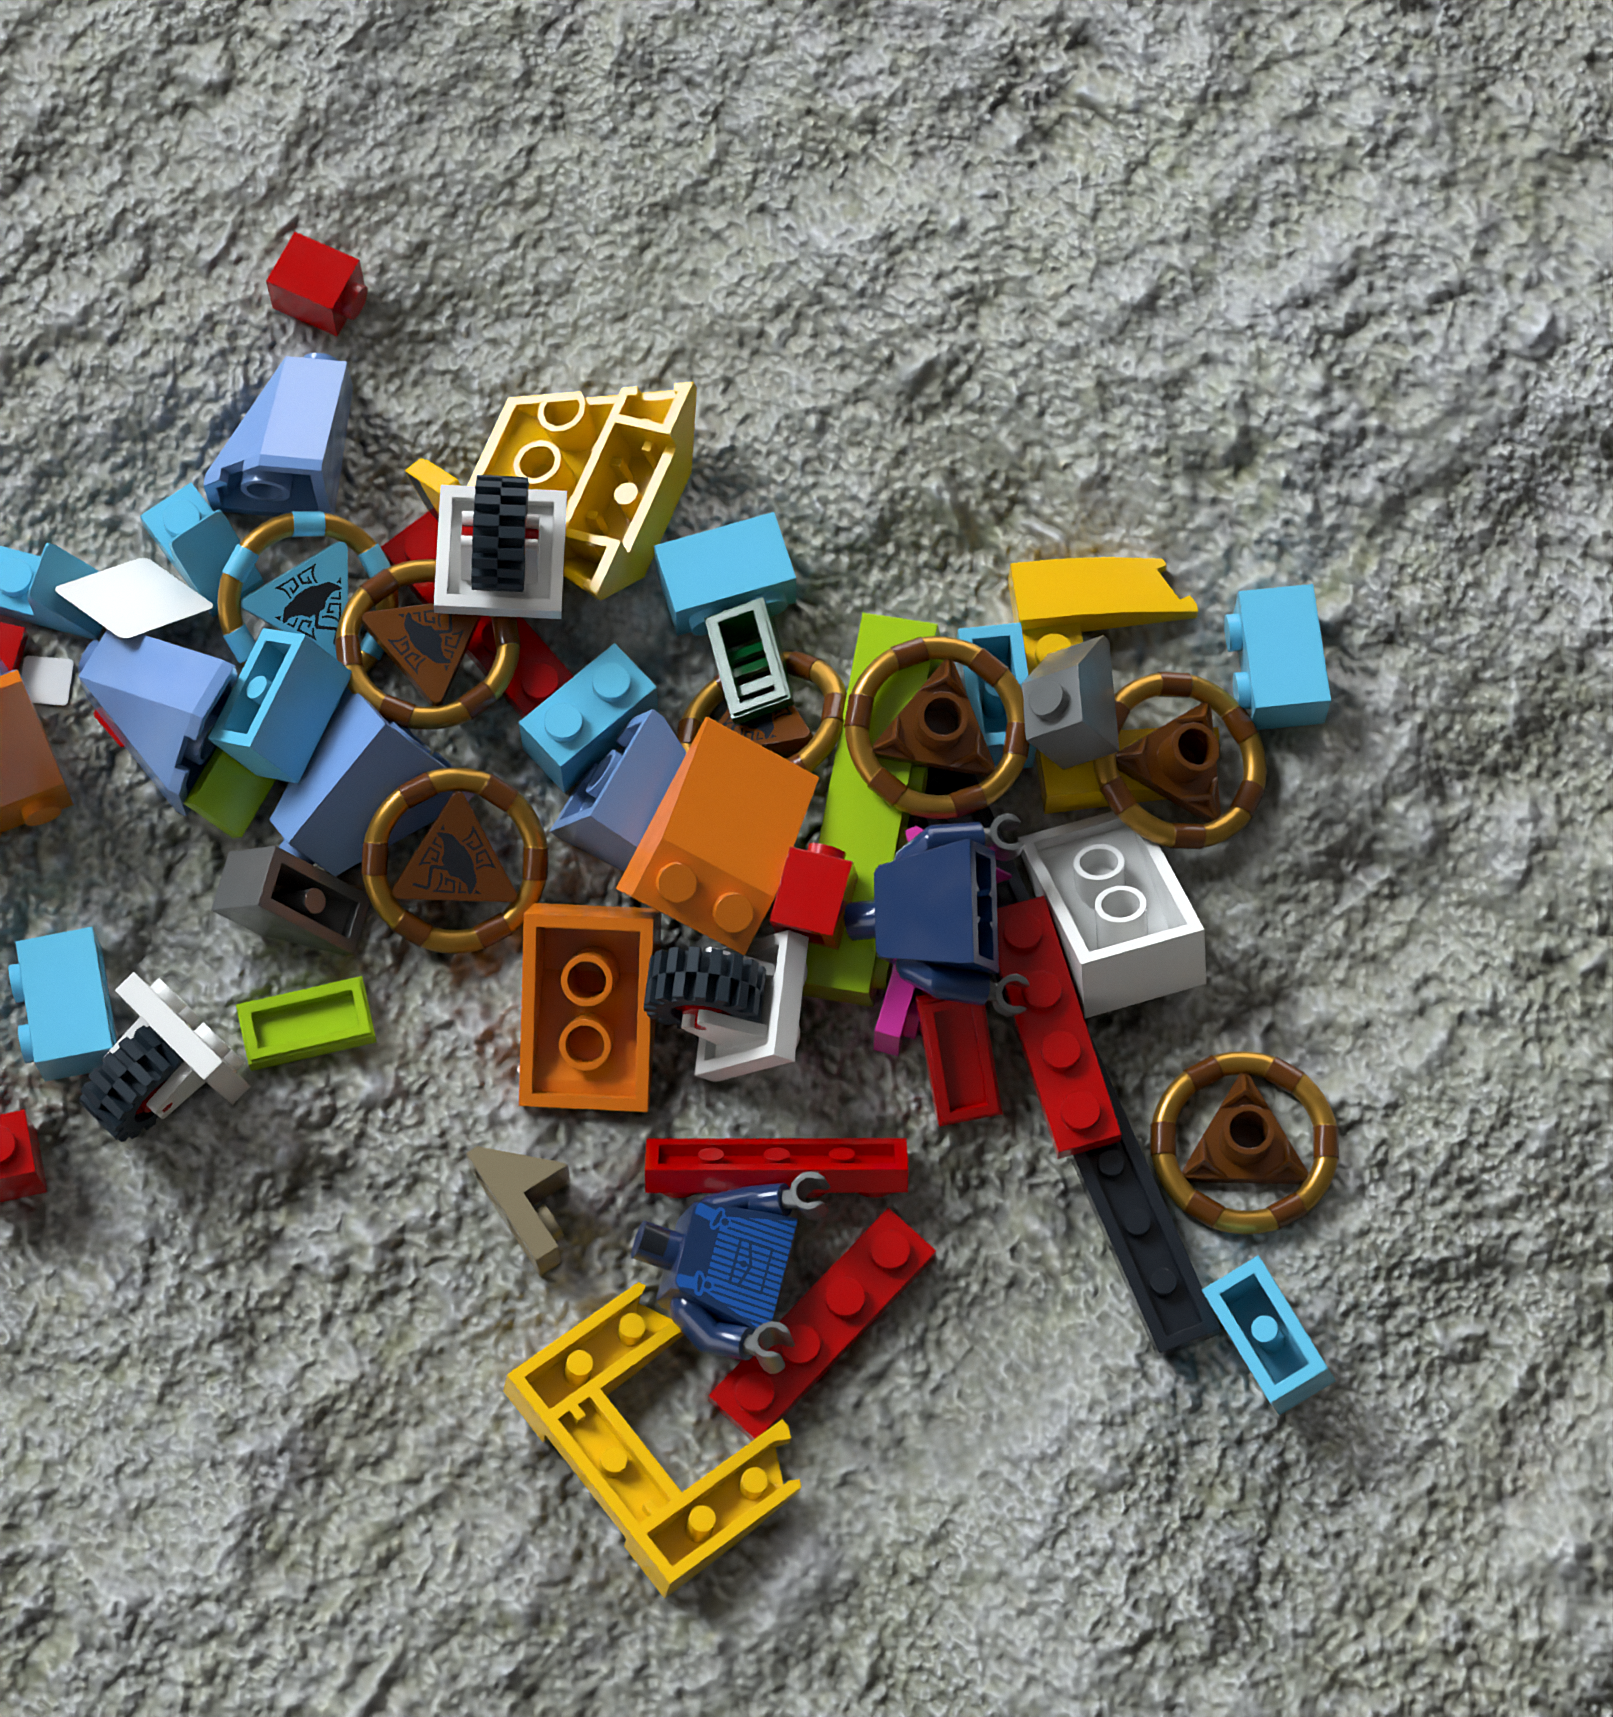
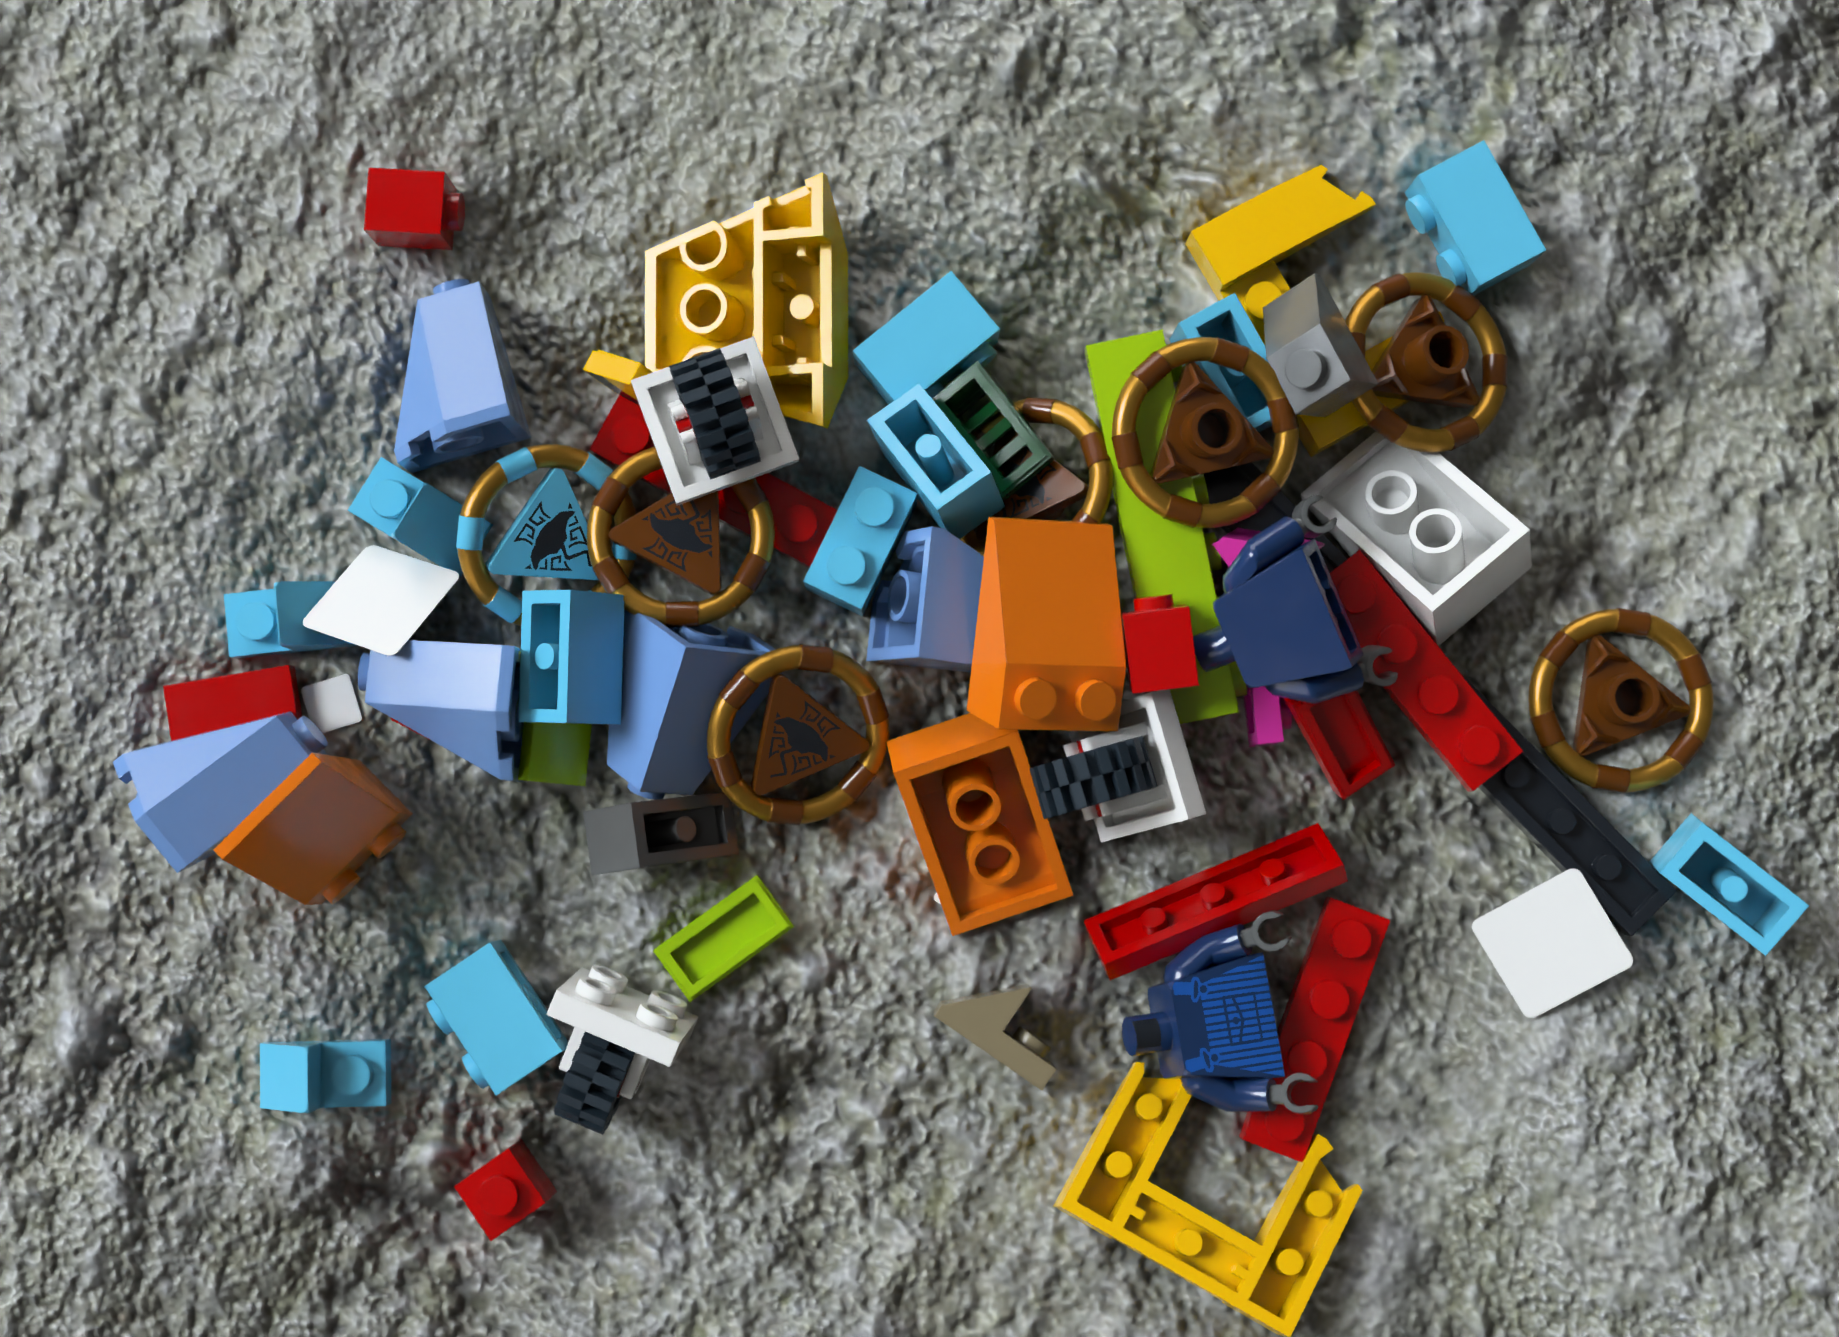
camera: 25 degrees left, 15 degrees up
none -> medium azure brick [867,383,1005,539]
none -> white sticker [1472,868,1633,1018]

